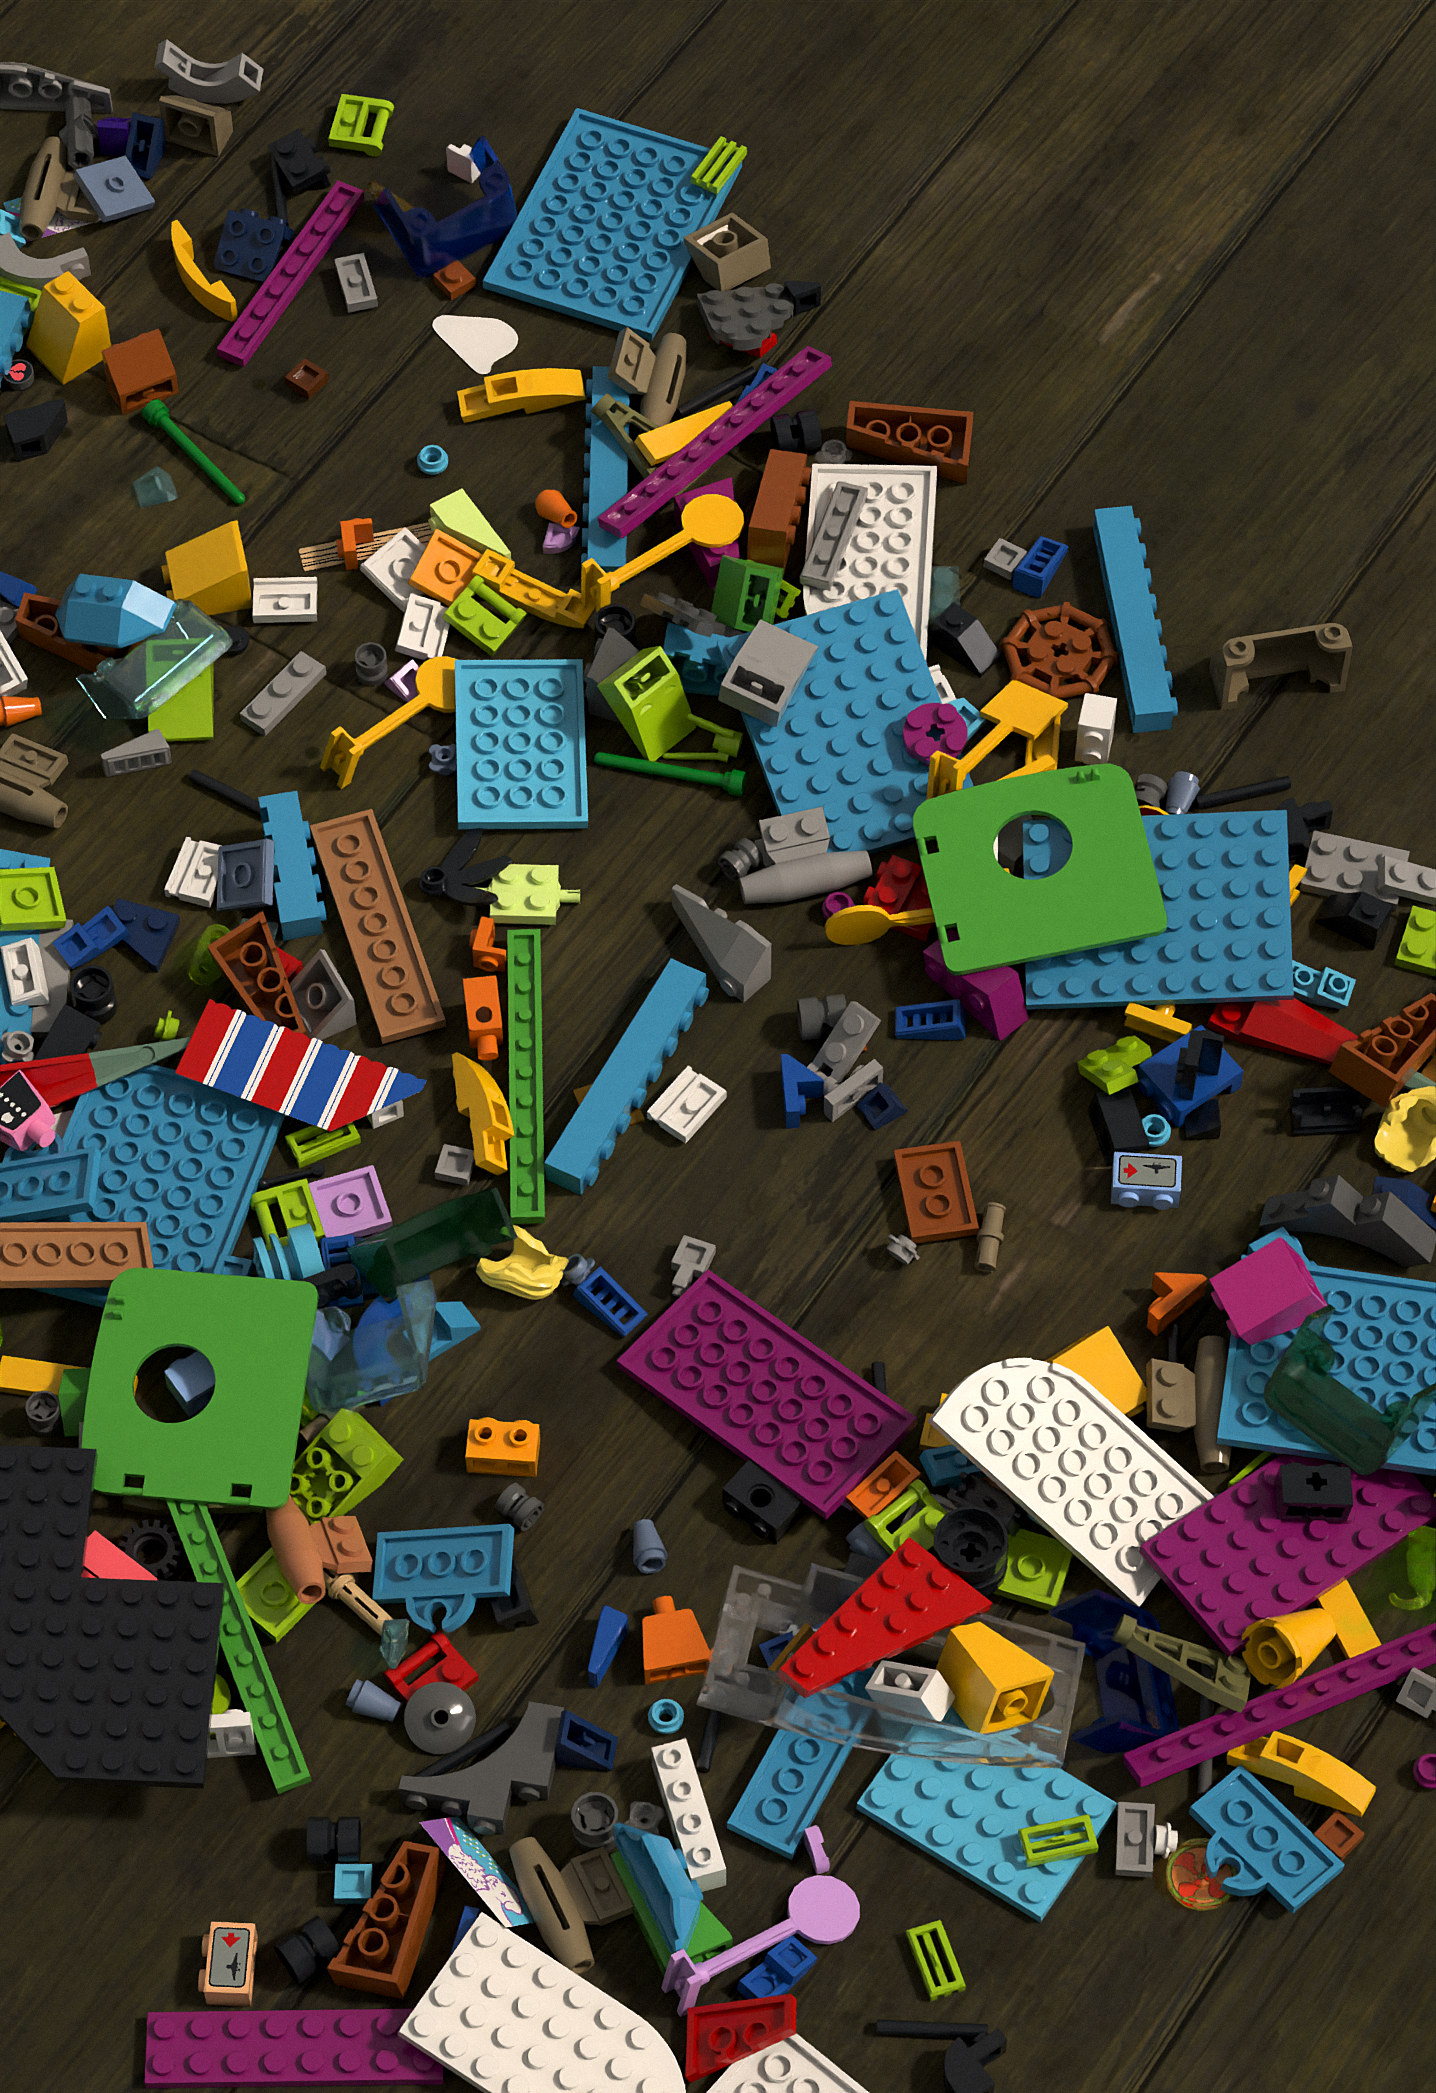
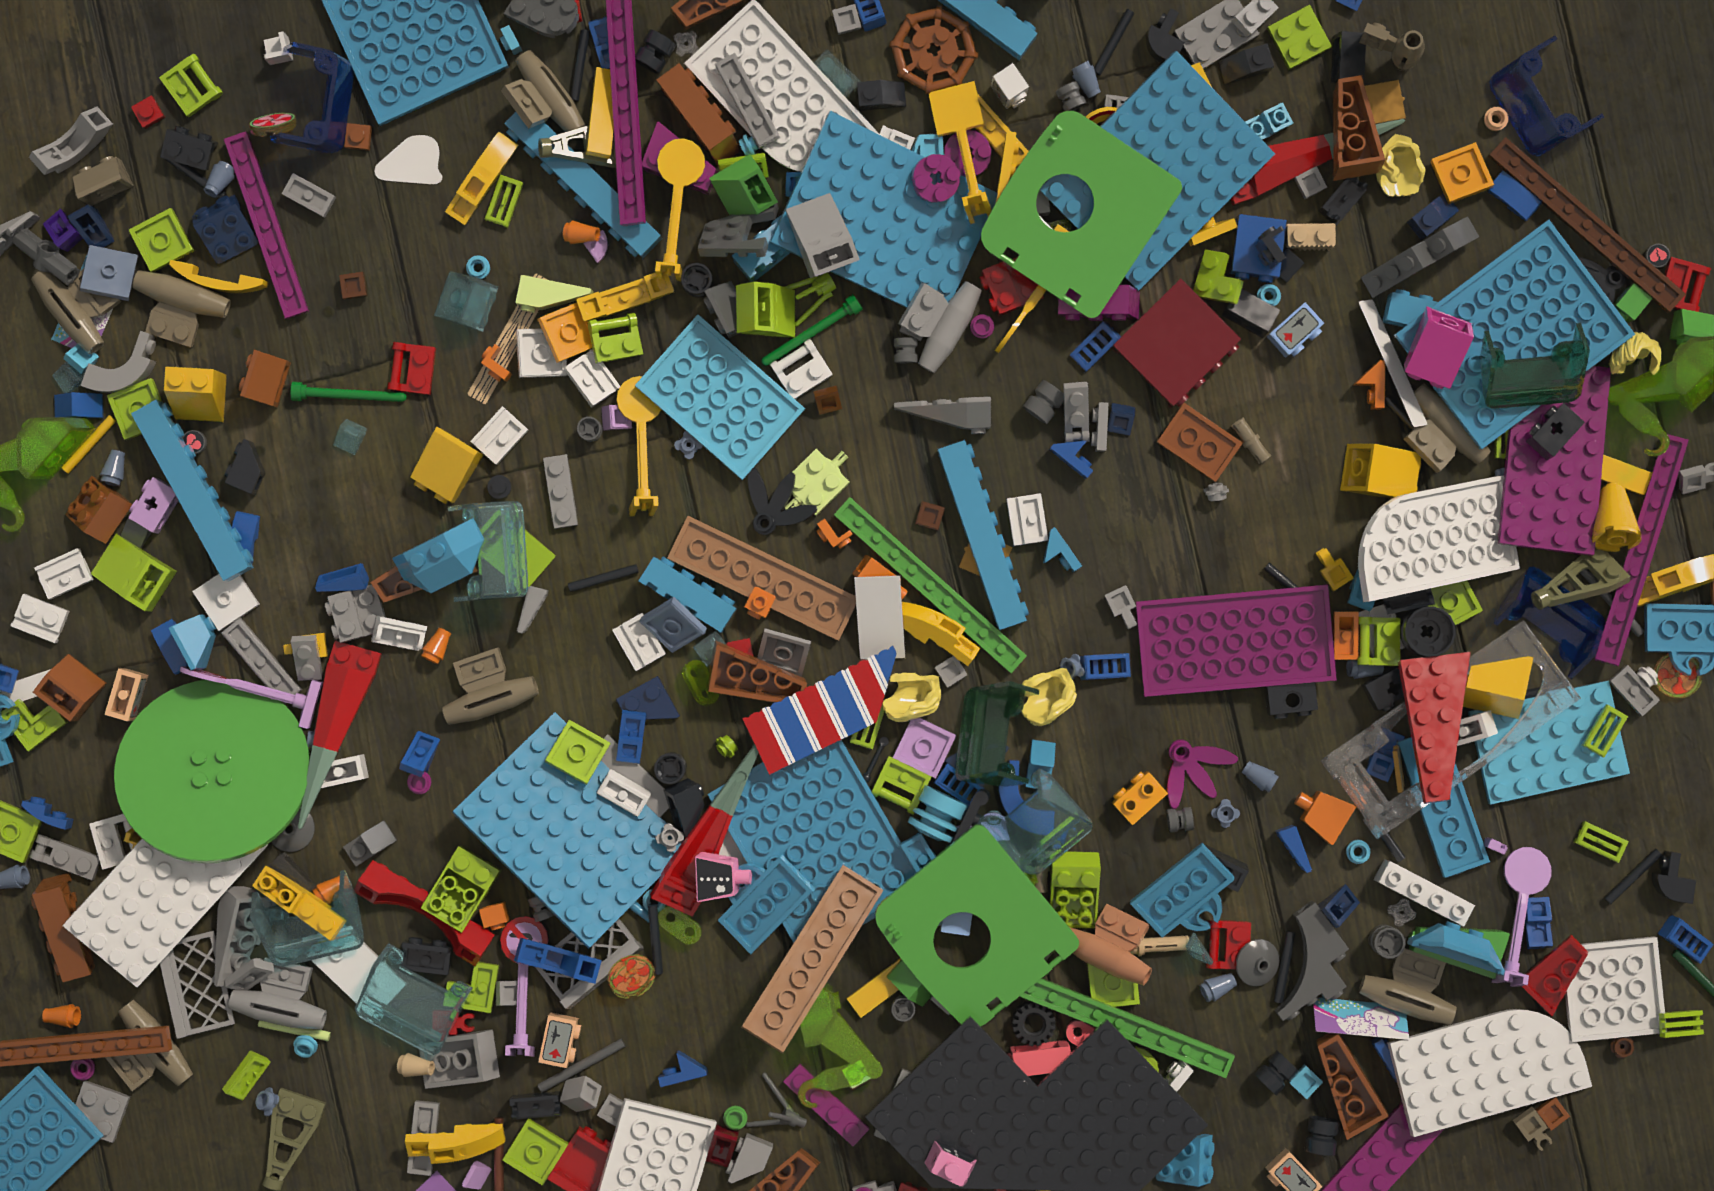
camera: 50 degrees left, 30 degrees up
none -> lime plate [129,208,194,273]
none -> red plate [131,95,166,129]
none -> dark tan plate [133,271,231,347]
none -> sand blue cone [204,161,235,197]
none -> red plate [387,342,436,395]
none -> clear light blue slope [434,271,498,332]
none -> lime tile [485,174,524,228]
none -> medium azure plate [500,25,522,55]
none -> medium azure plate [739,134,759,156]
none -> orange bracket [744,587,776,620]
none -> white plate [770,339,833,399]
none -> reddish brown plate [813,386,842,415]
none -> white sticker [854,576,905,659]
none -> light yellow hair [882,673,941,722]
none -> reddish brown tile [915,501,945,531]
none -> magenta plate [944,129,991,177]
none -> dark azure slope [1043,527,1082,572]
none -> dark red panel [1111,278,1241,408]
none -> dark azure bracket [1155,1134,1214,1187]
none -> magenta plant [1167,739,1238,809]
none -> sand blue plate [1211,799,1240,828]
none -> tan brick [1284,223,1336,251]
none -> light grey plate [1294,166,1327,199]
none -> white sticker [1359,300,1427,427]

